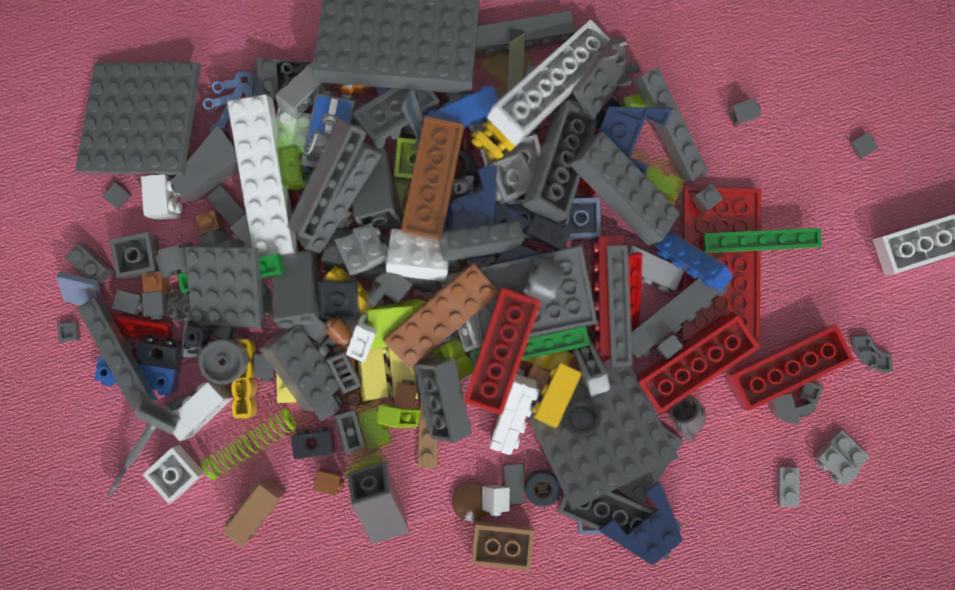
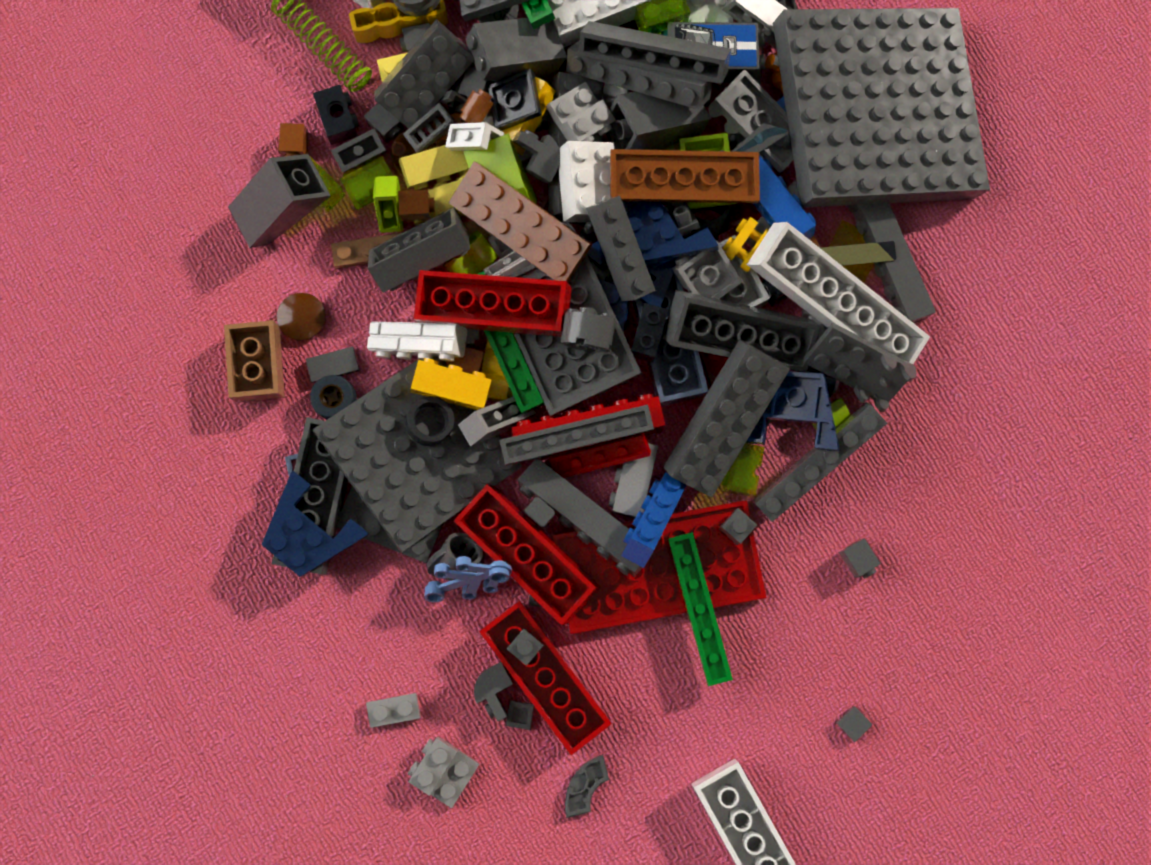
camera: 70 degrees right, 5 degrees down
medium nougat brick [222,478,287,547] -> none
white brick [482,485,510,516] -> none
none -> medium blue plant [424,556,512,603]
none -> dark grey brick [507,629,543,666]

